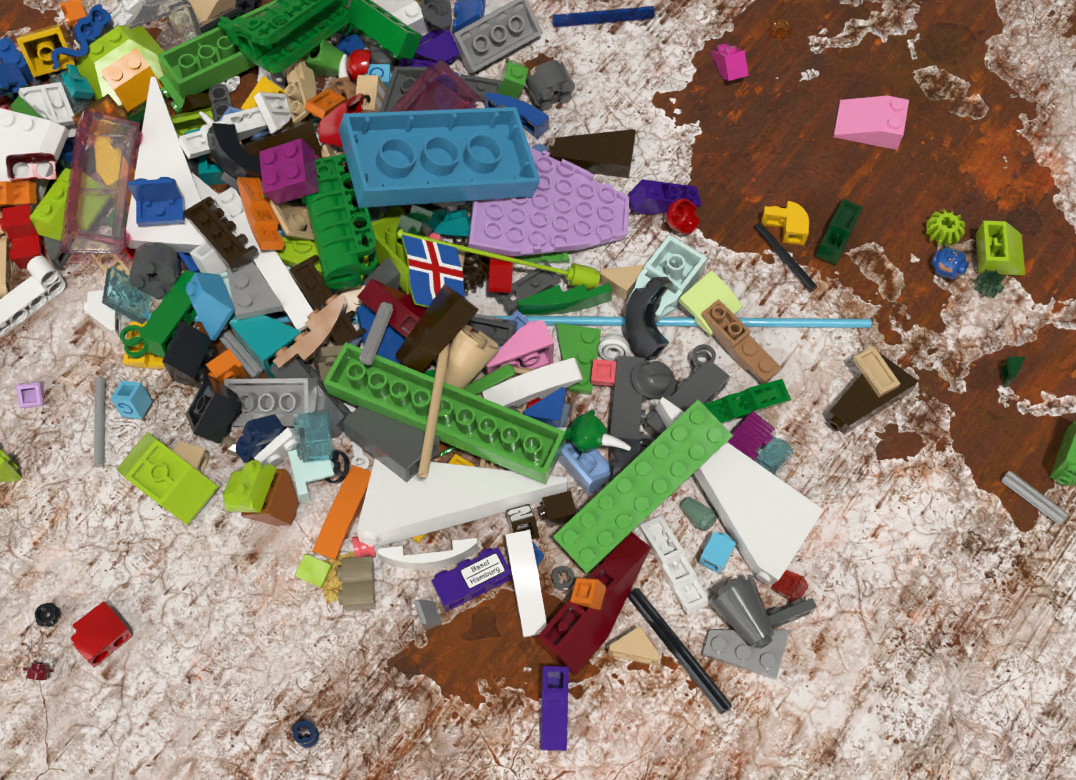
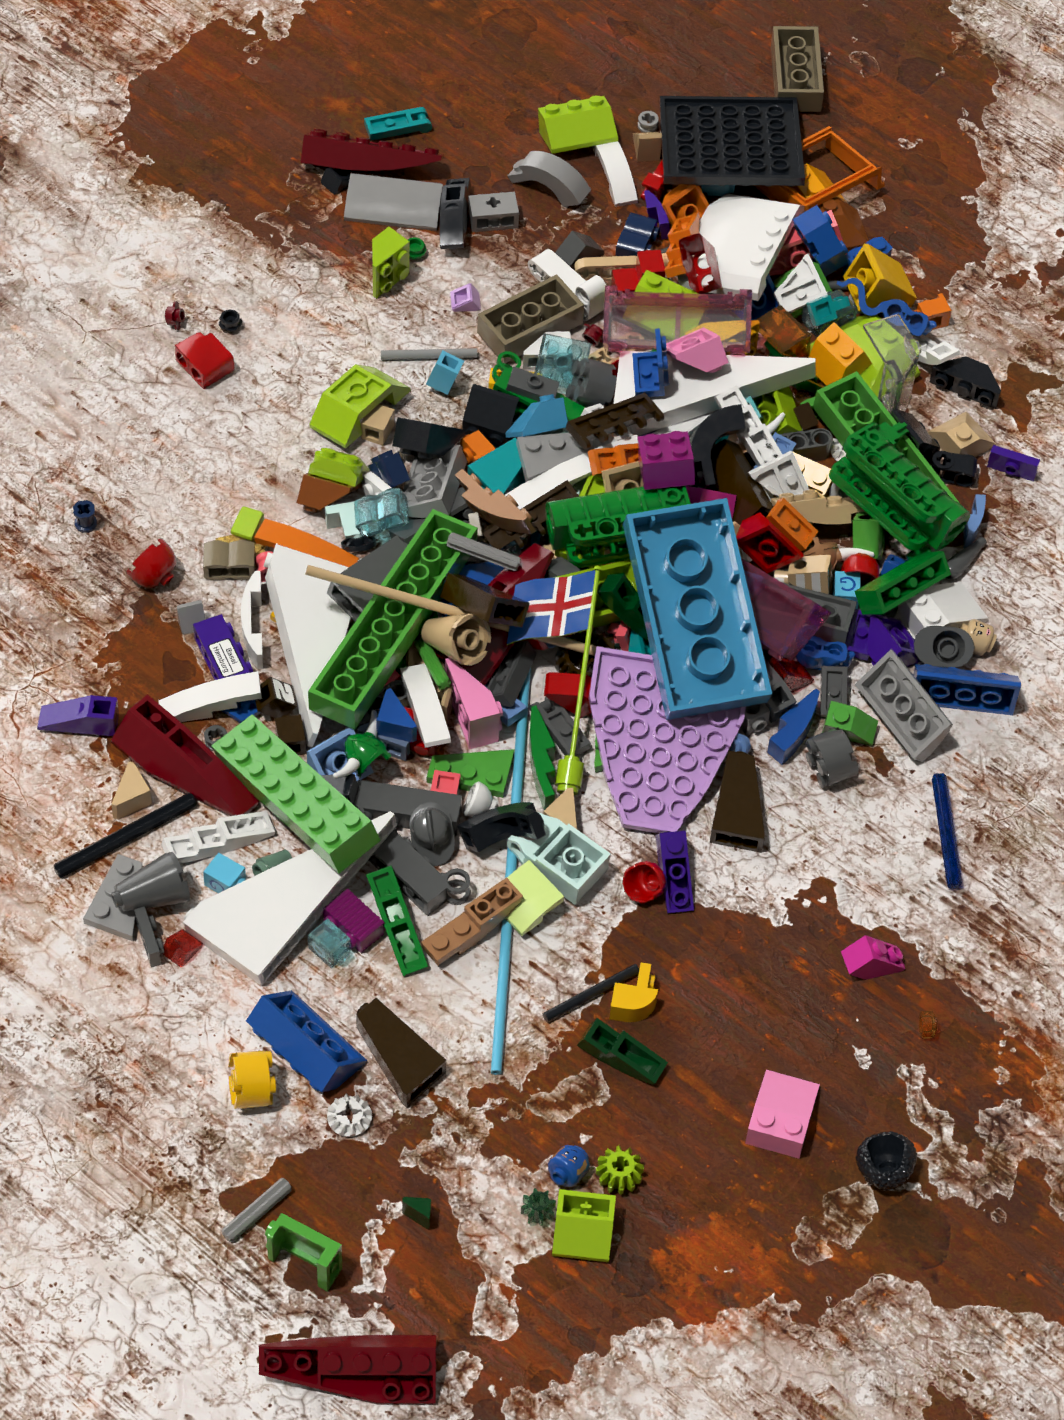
camera: 90 degrees right, 10 degrees down
orange slope [570,578,606,610] -> none
tan tile [853,346,900,397] -> none
none -> red cylinder [126,538,176,588]
none -> yellow brick [228,1050,276,1109]
none -> blue slope [246,990,367,1092]
none -> white gear [327,1094,372,1137]
none -> dark tan brick [477,274,584,363]
none -> dark grey plate [506,366,560,402]
none -> dark red plate [582,323,606,346]
none -> bright pink slope [663,327,729,373]
none -> black hair [855,1131,917,1191]

